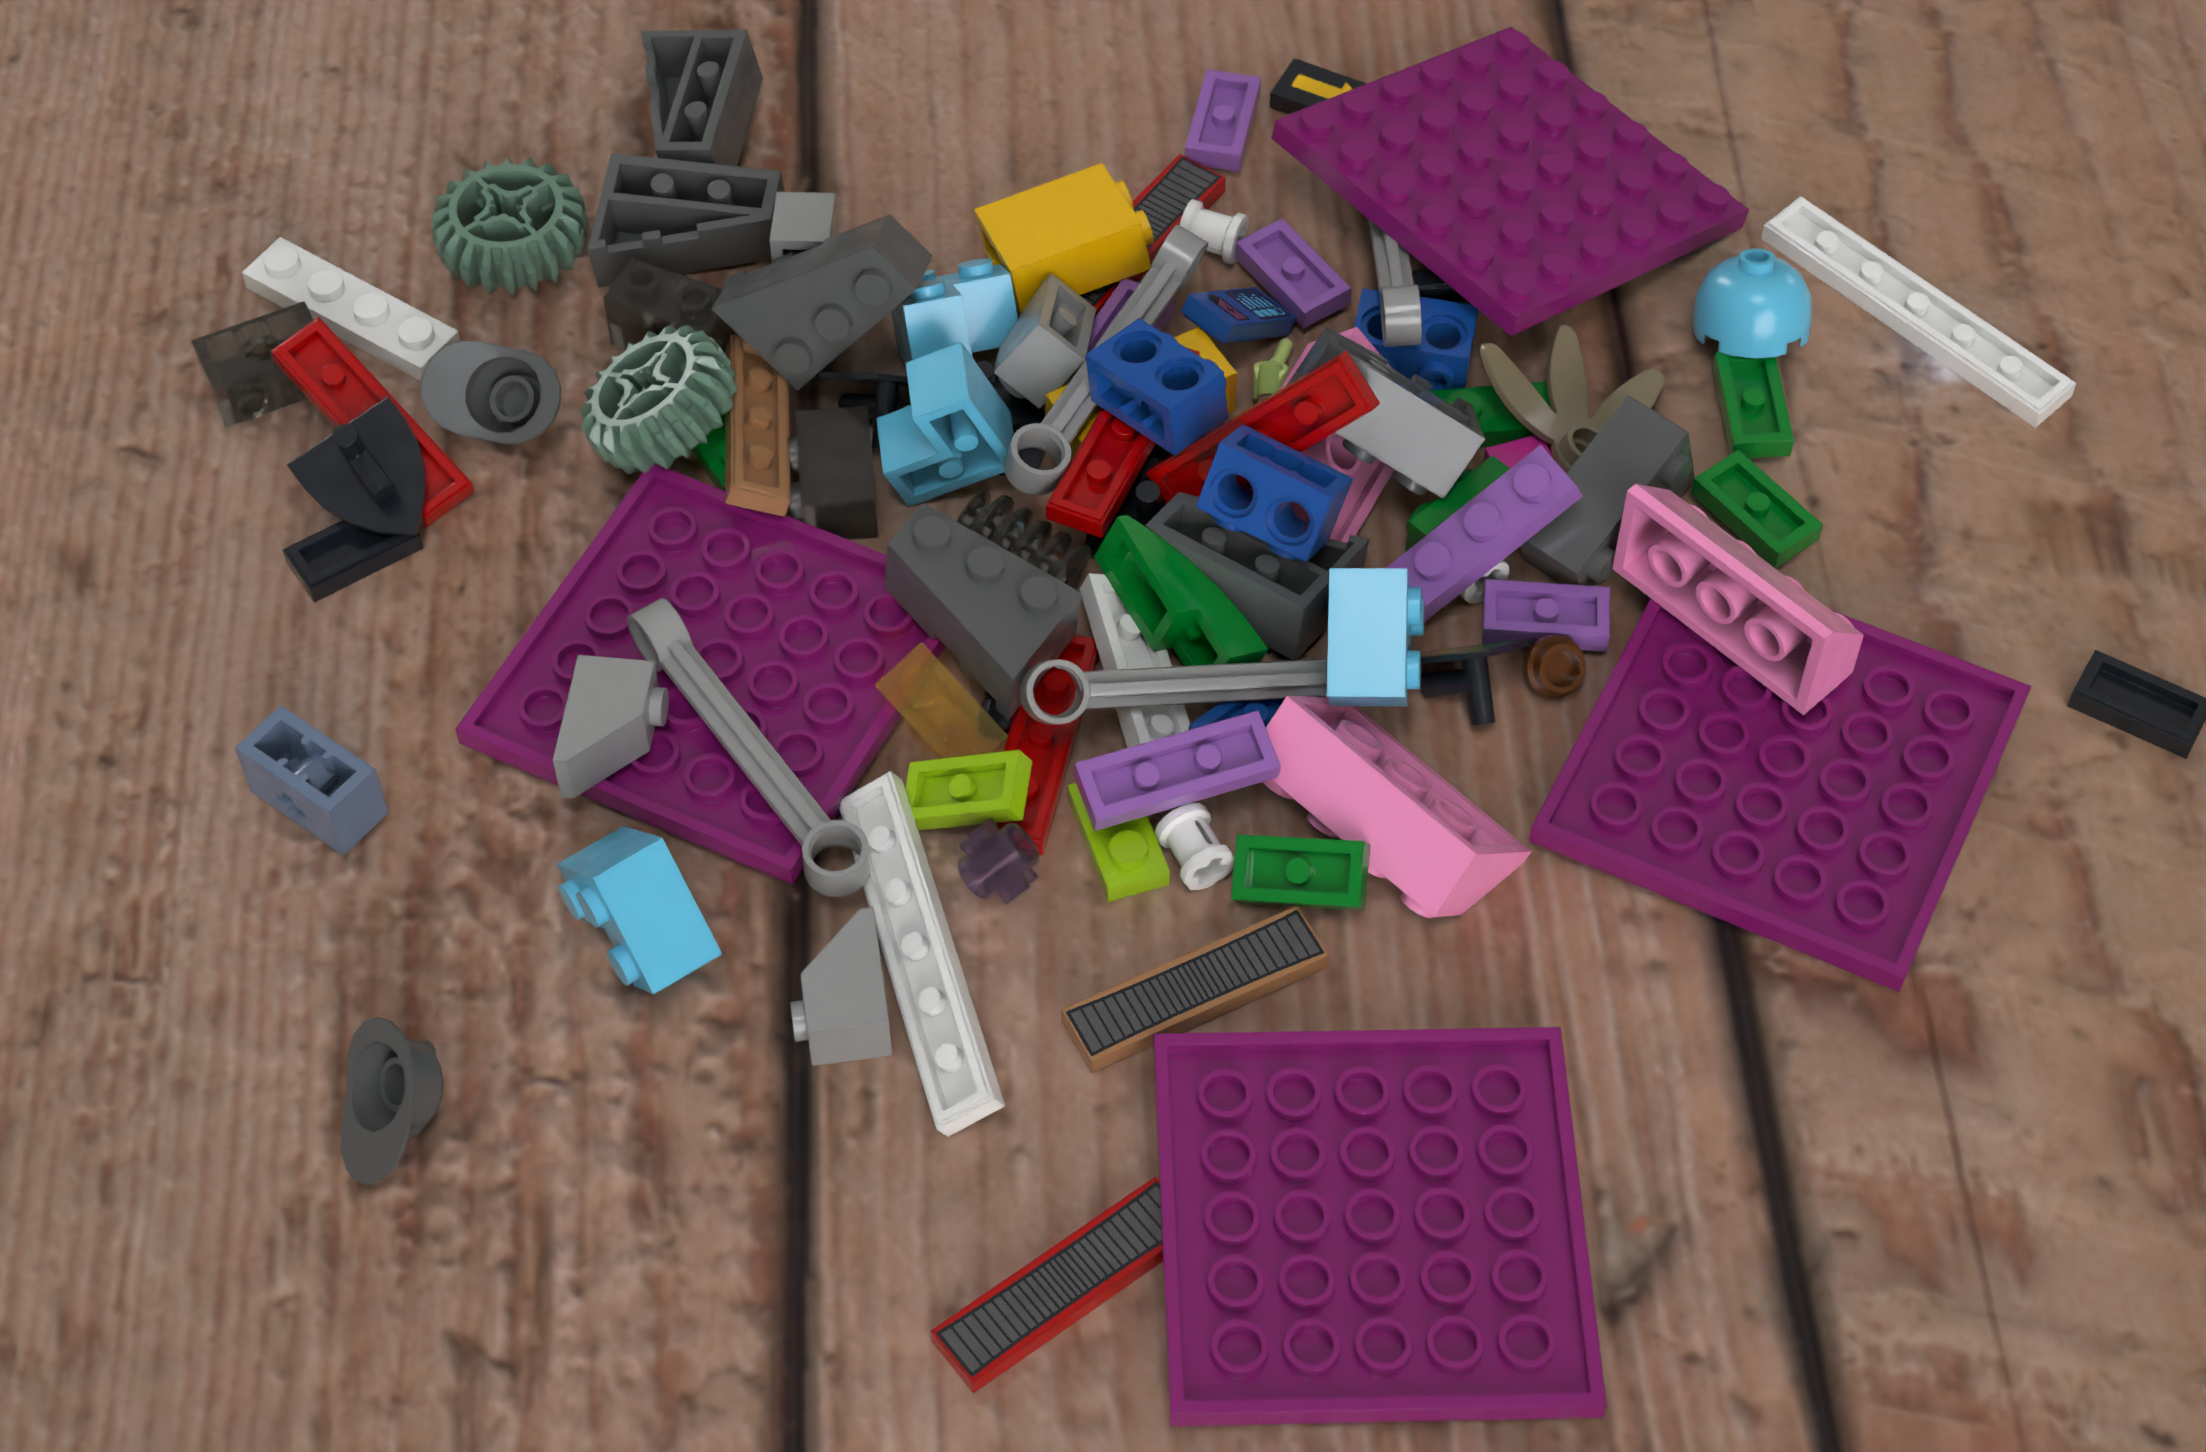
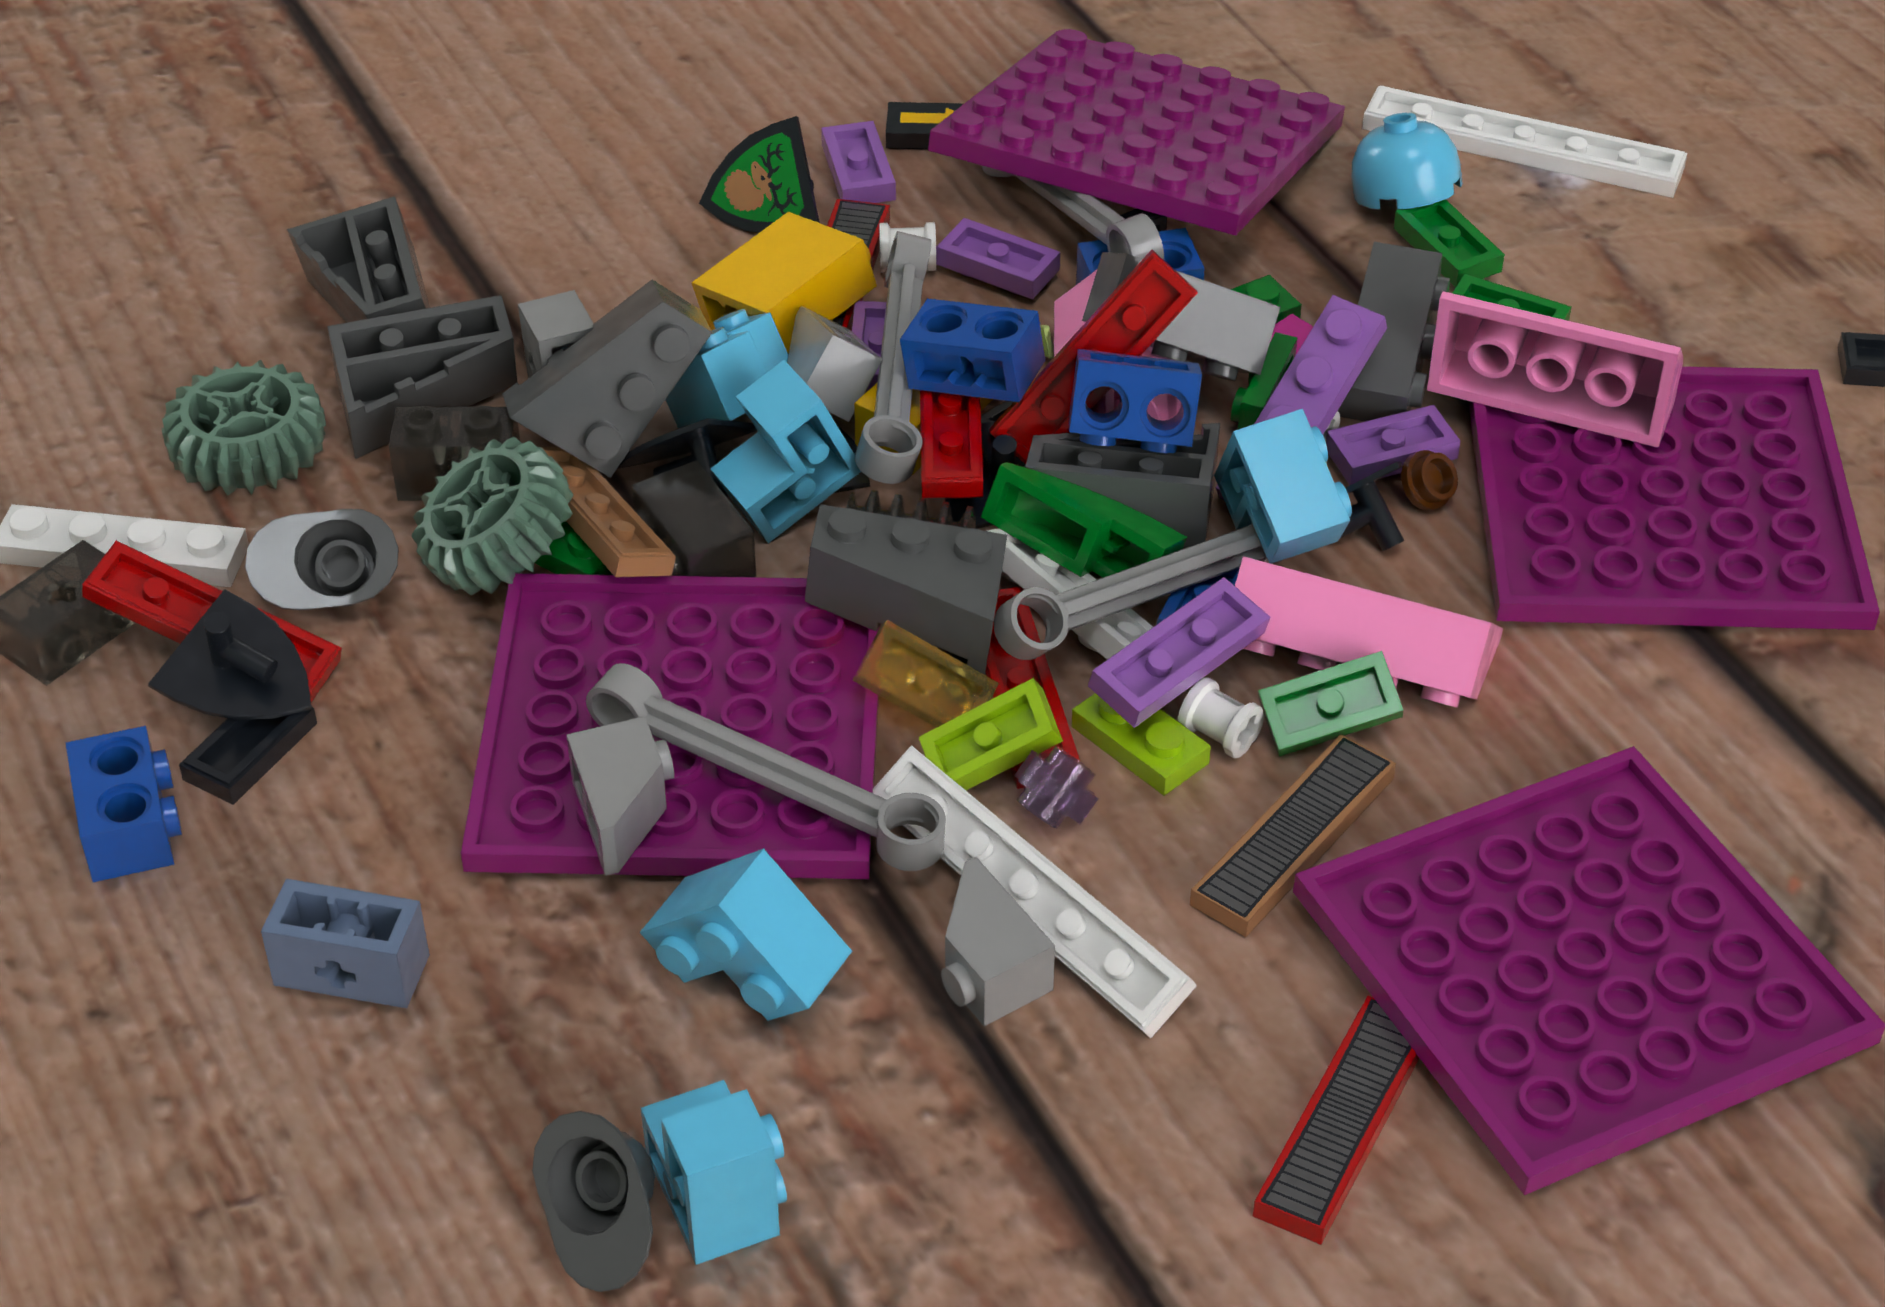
camera: 25 degrees left, 10 degrees down
blue tile [1181,287,1297,344] -> none
dark tan plant [1480,324,1665,473] -> none
none -> blue brick [65,726,182,882]
none -> medium azure brick [641,1080,787,1265]
none -> shield [699,116,820,233]

